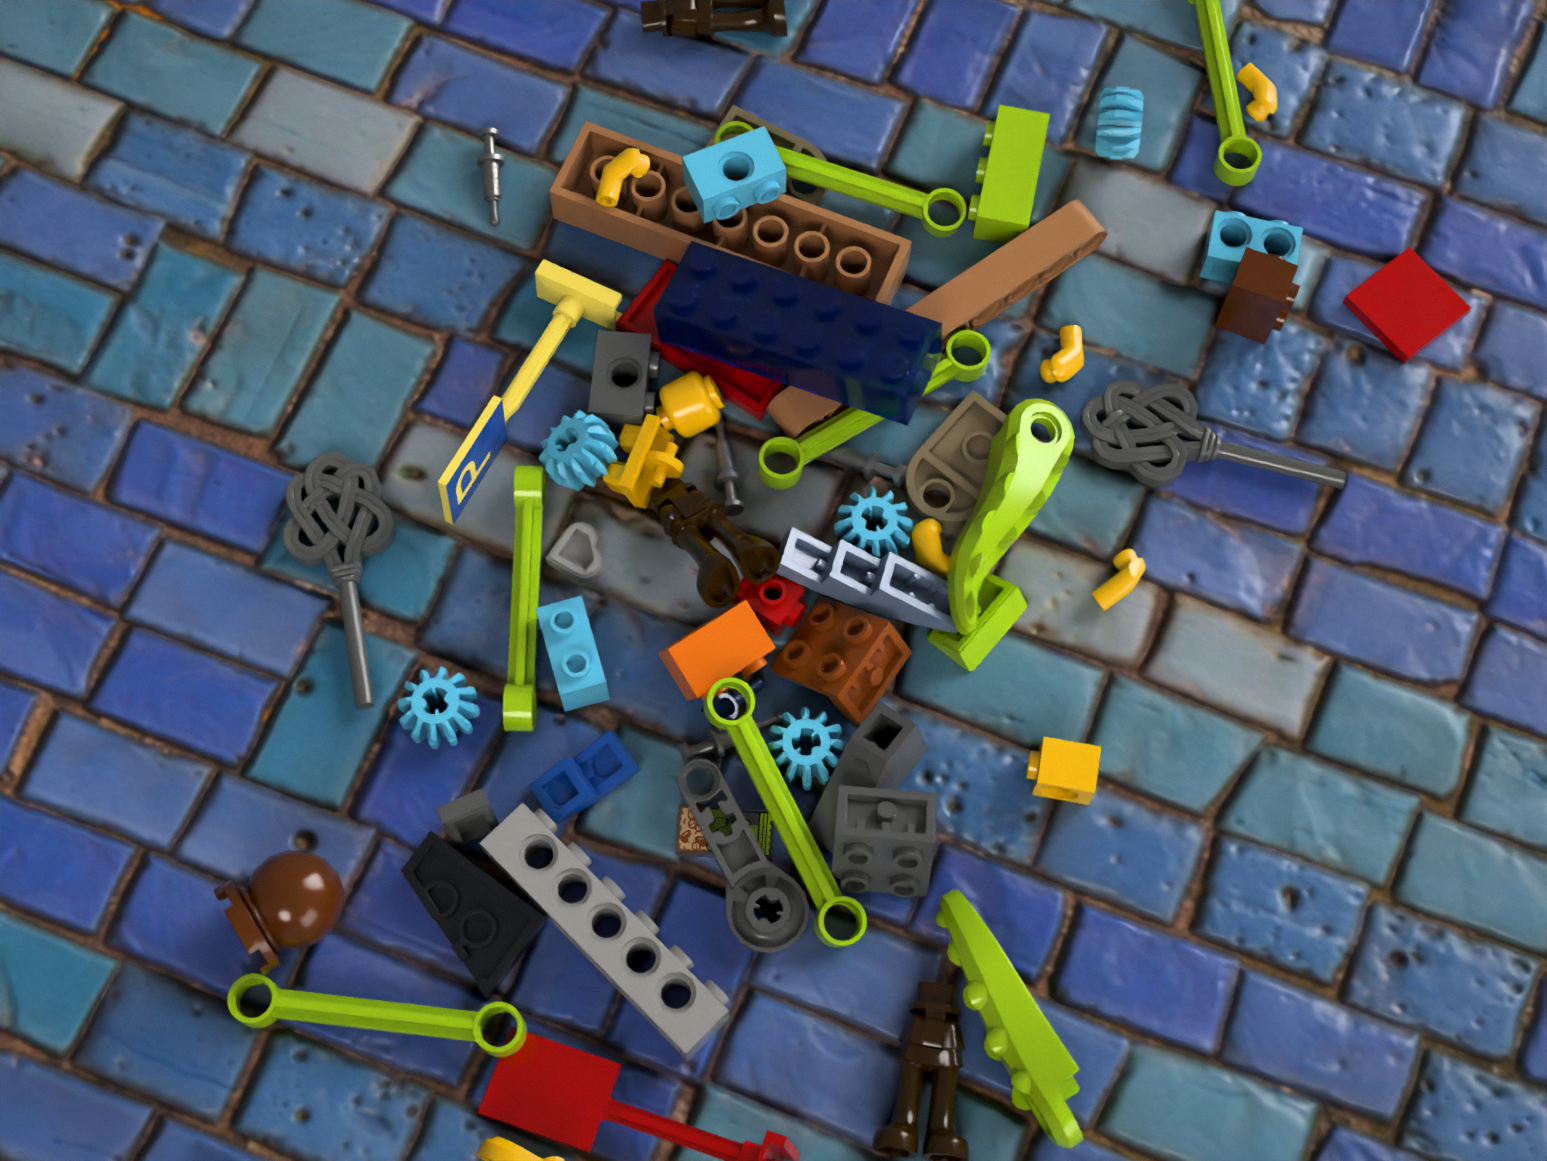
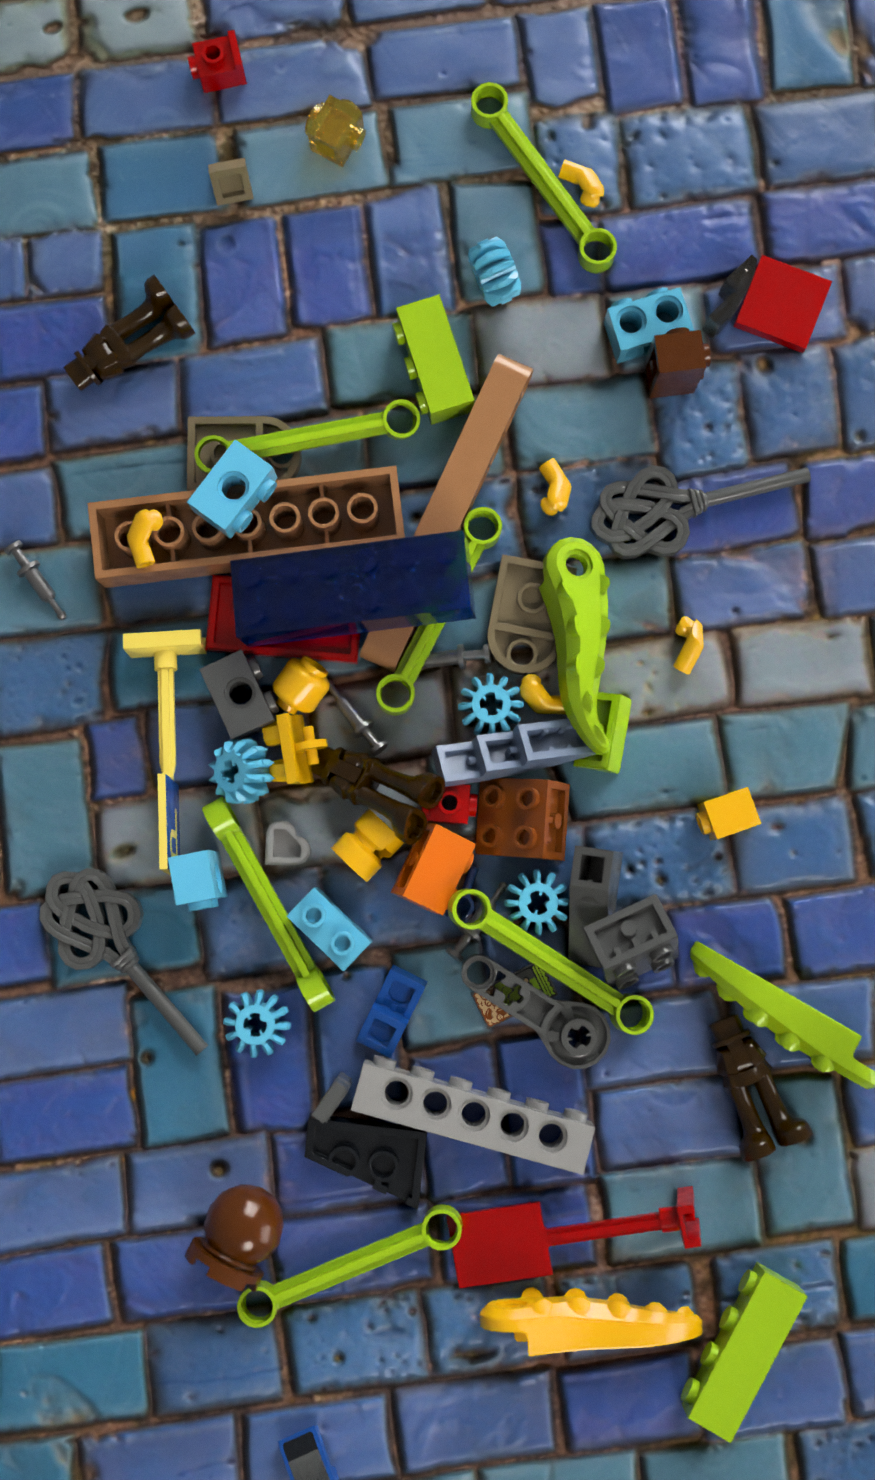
camera: 25 degrees left, 15 degrees up
none -> medium azure brick [168,850,228,912]
none -> yellow wheel [331,808,404,882]
none -> clear smoke slope [702,255,757,340]

